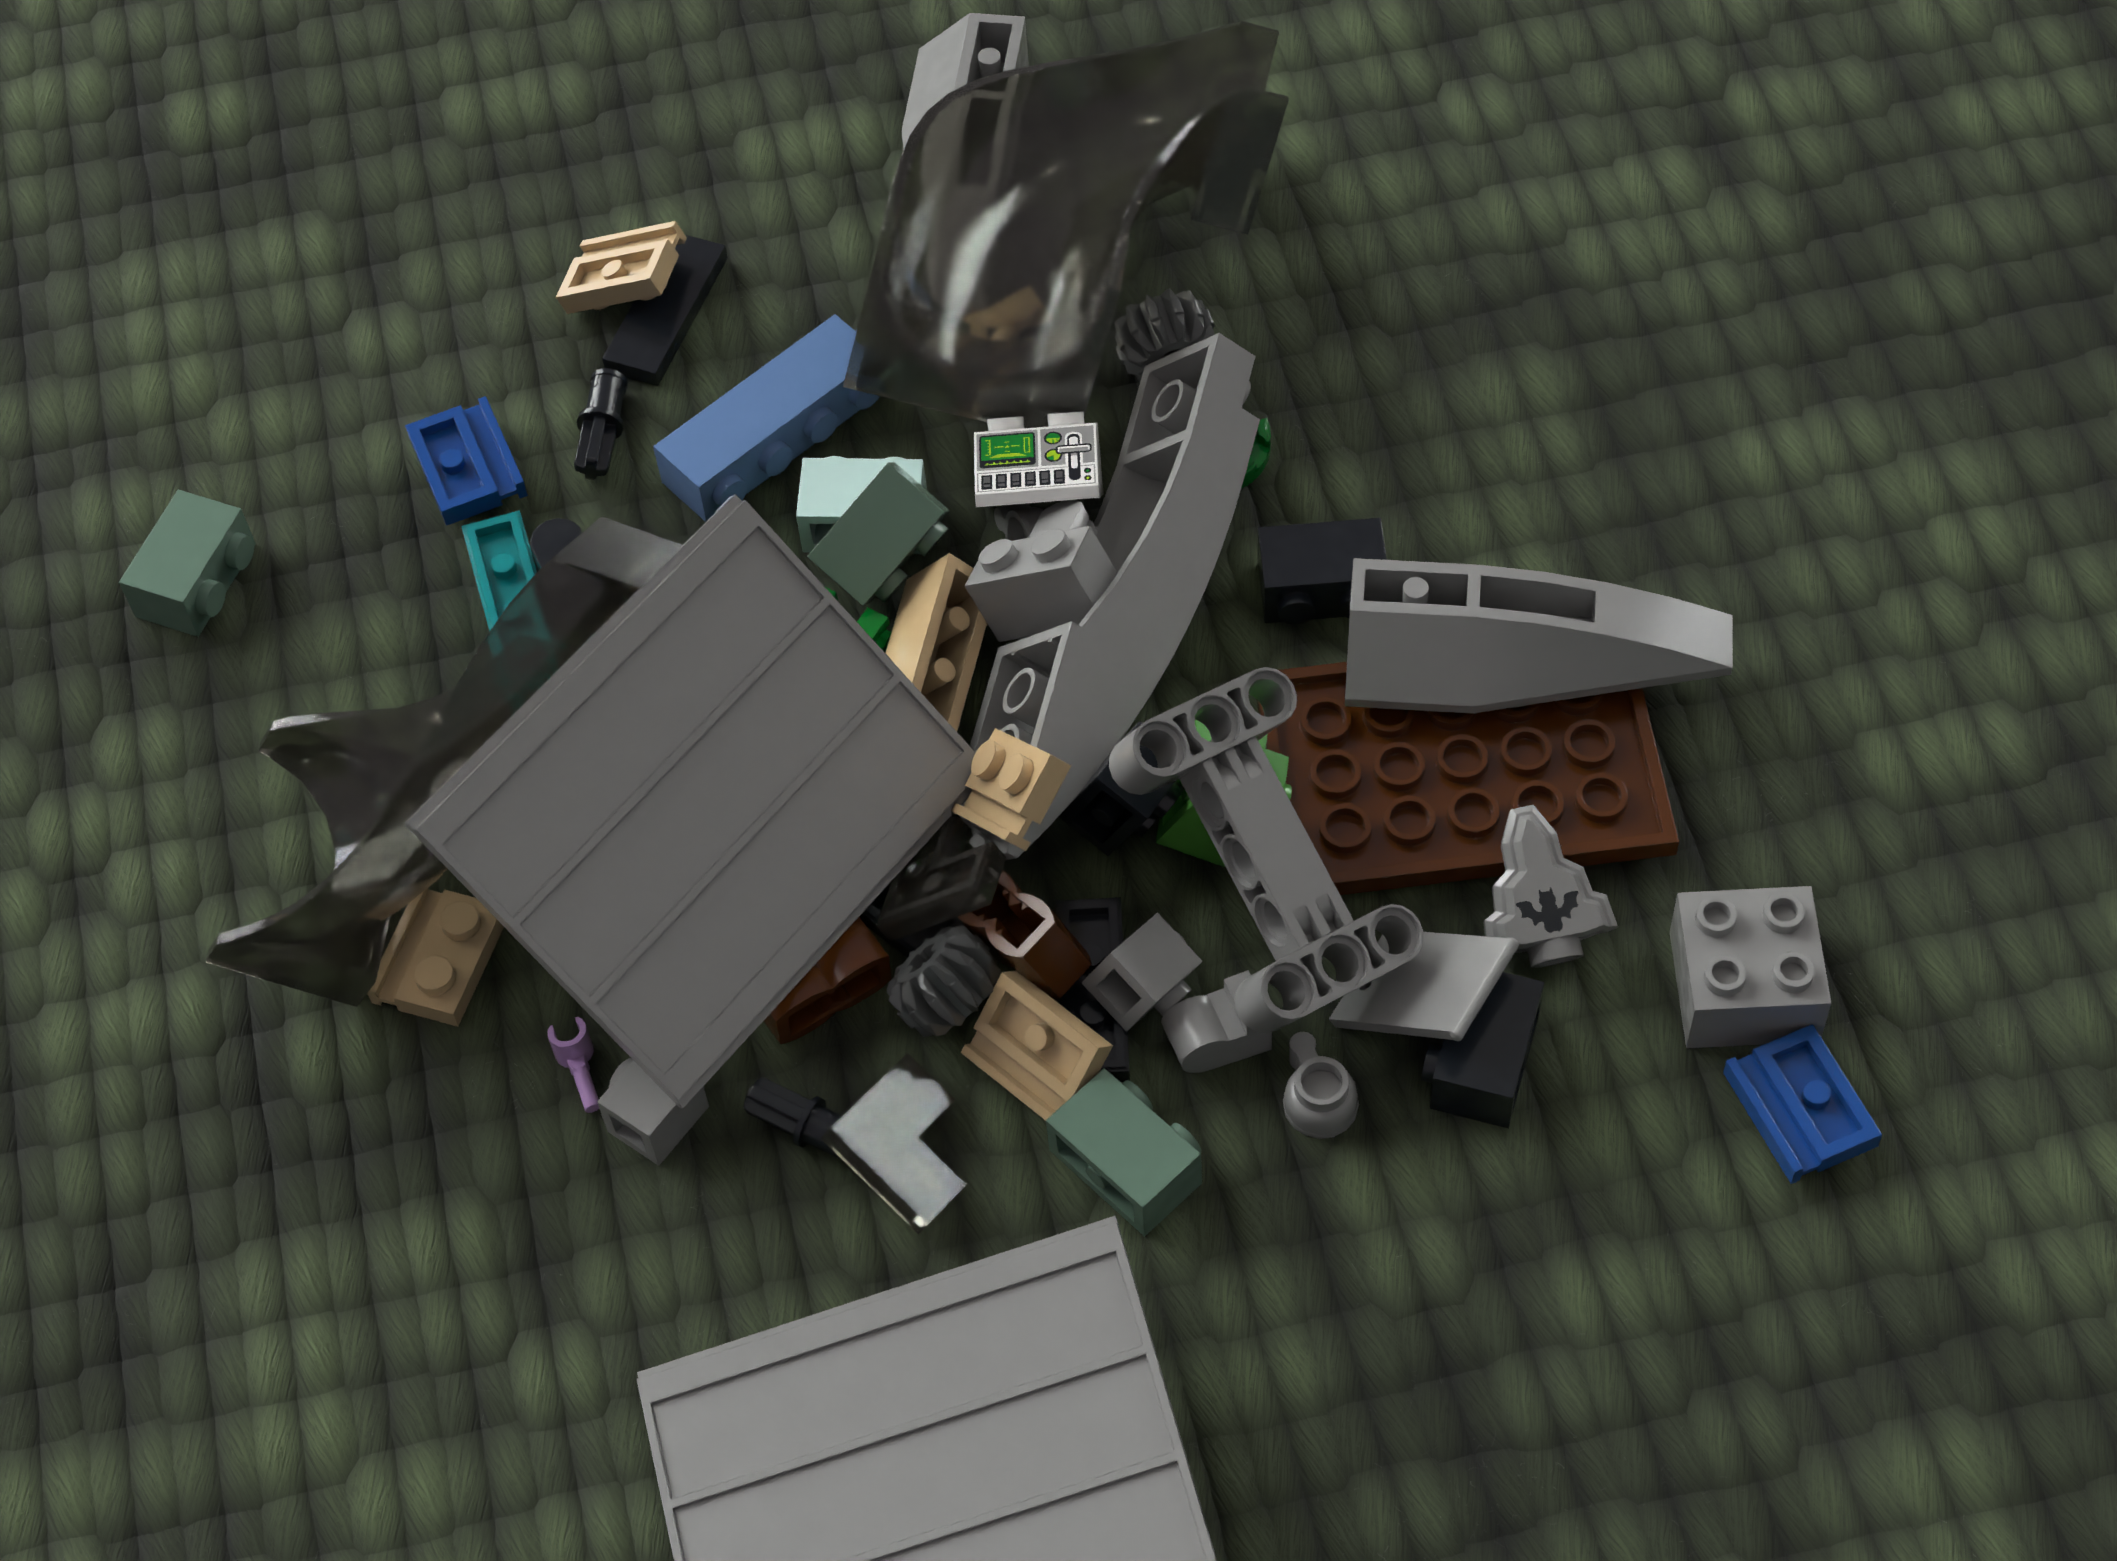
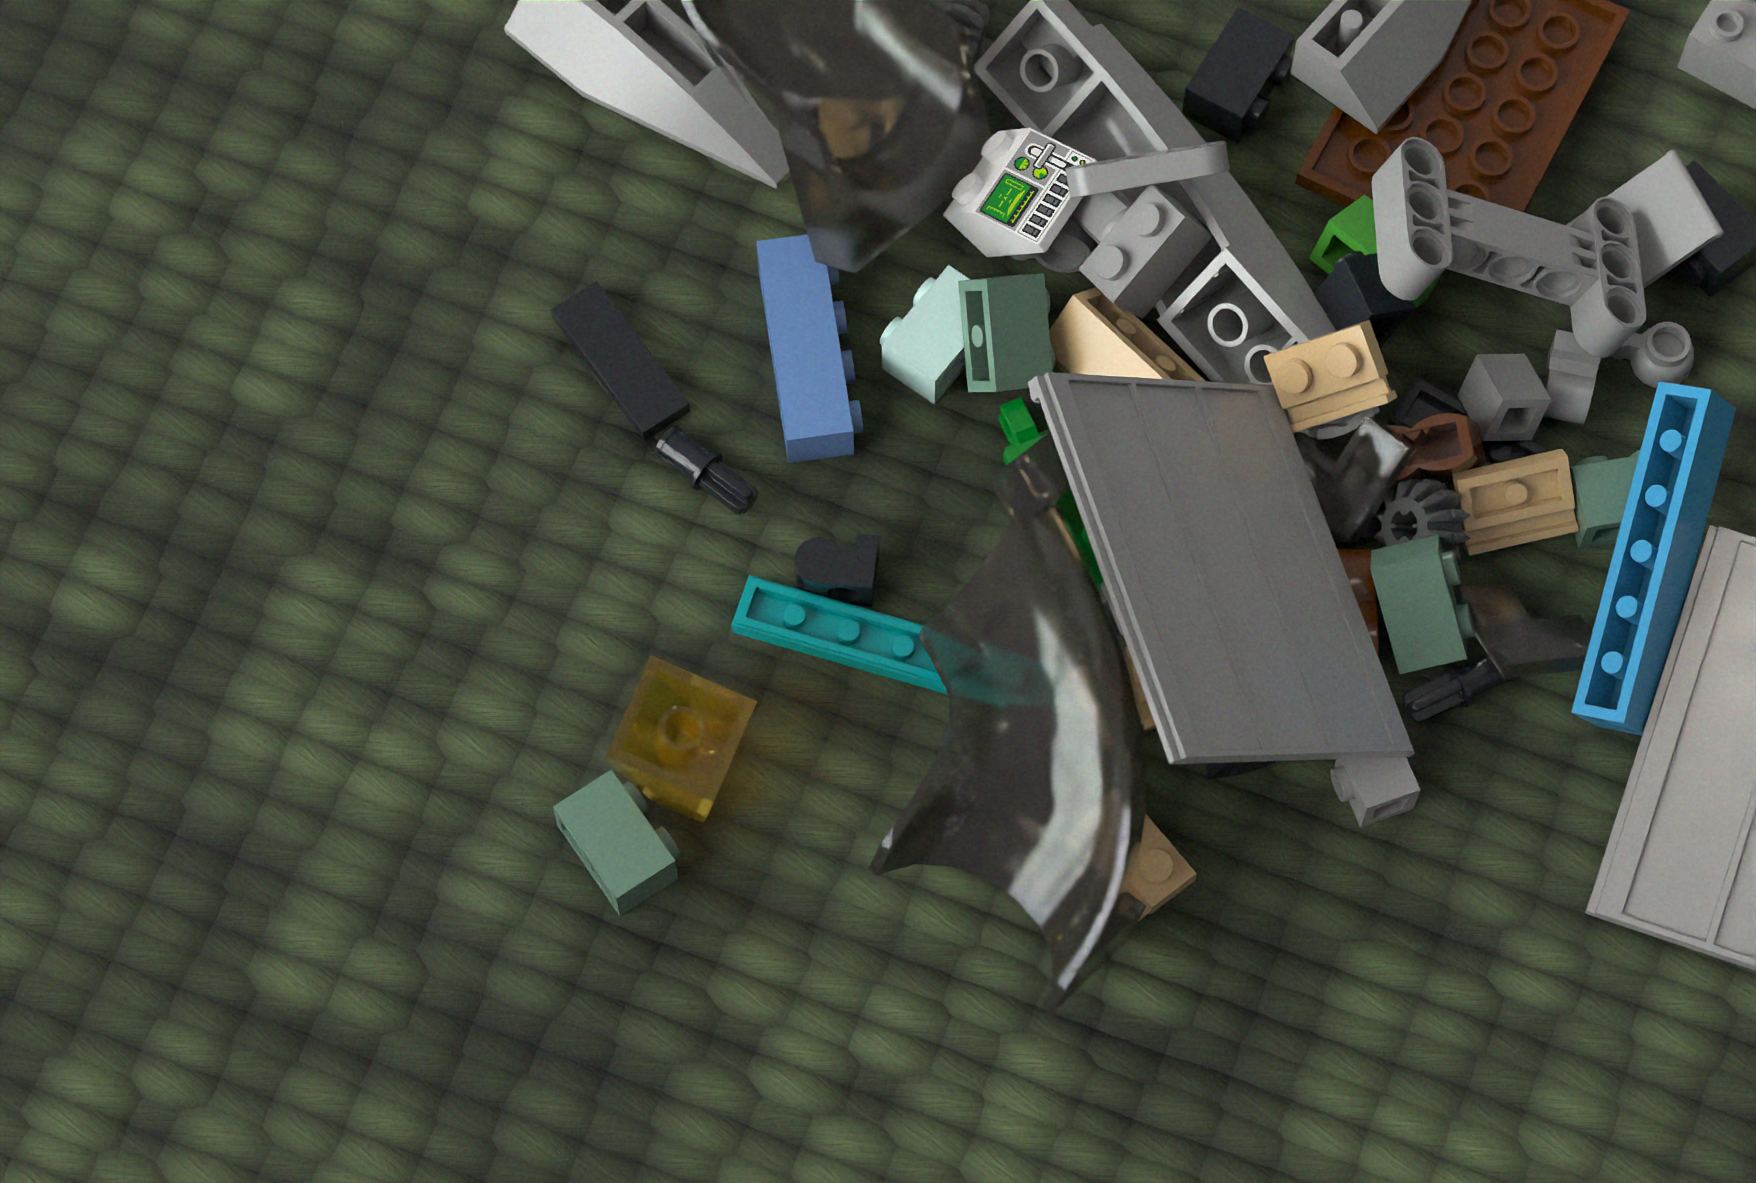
camera: 60 degrees left, 10 degrees up
blue plate [405,396,528,526] -> none
lavender hand [547,1017,599,1113] -> none
tan plate [555,221,687,314] -> none
light grey rock [1483,805,1618,968] -> none
none -> clear yellow slope [605,655,757,823]
none -> light grey beam [1065,141,1230,197]
none -> sand green brick [1370,534,1475,674]
none -> dark azure brick [1571,382,1736,736]

